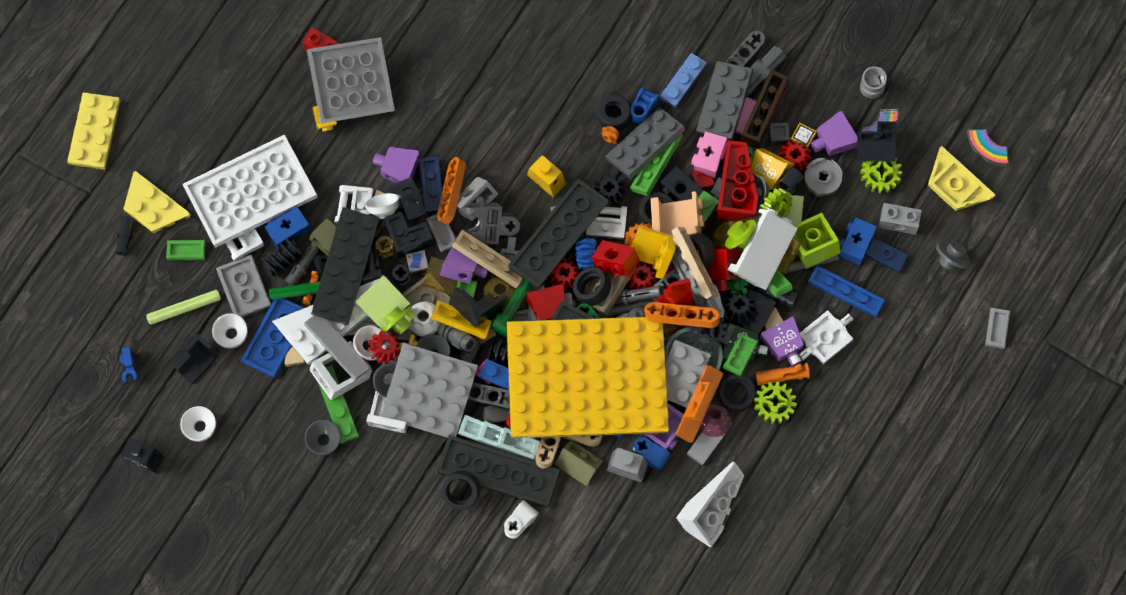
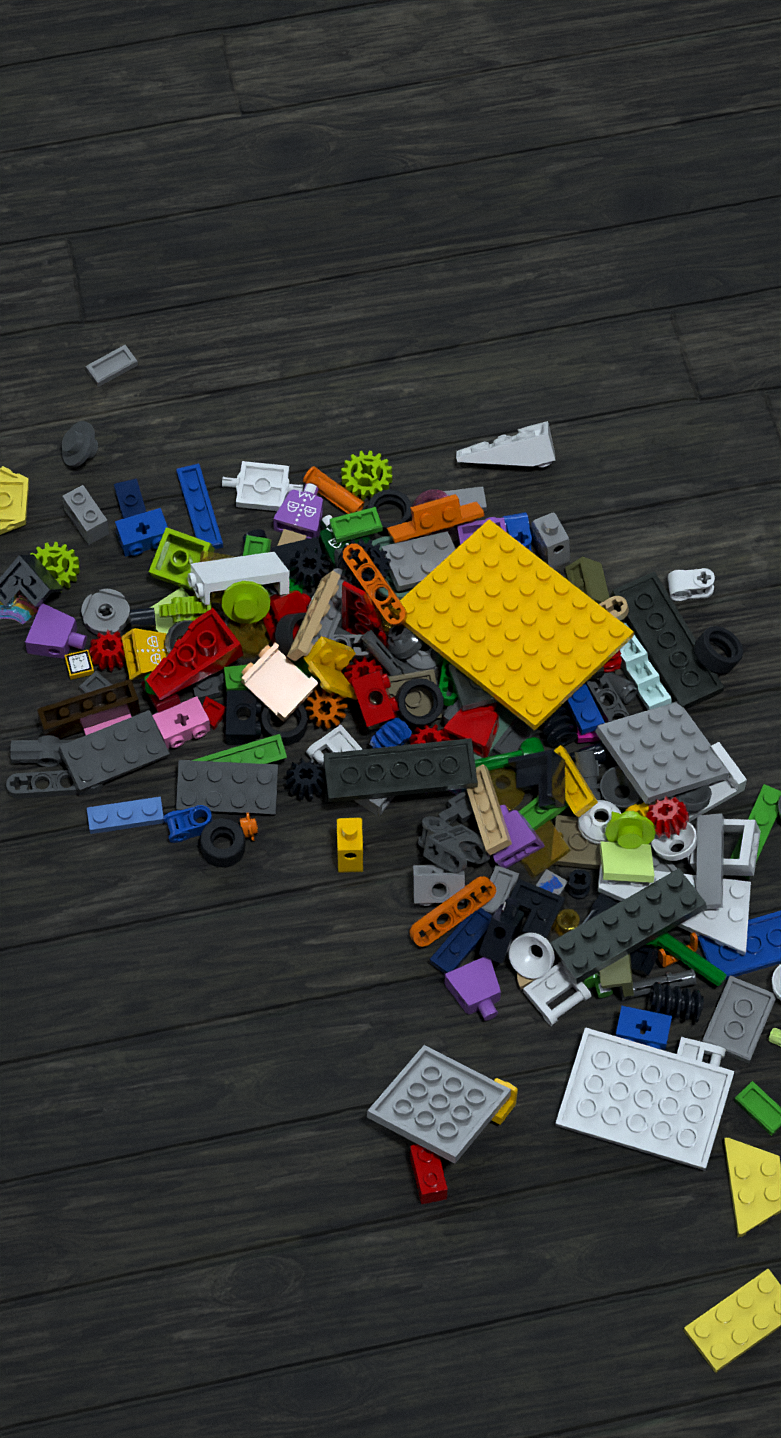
camera: 140 degrees left, 10 degrees down
tan tile [285,347,305,366] -> none

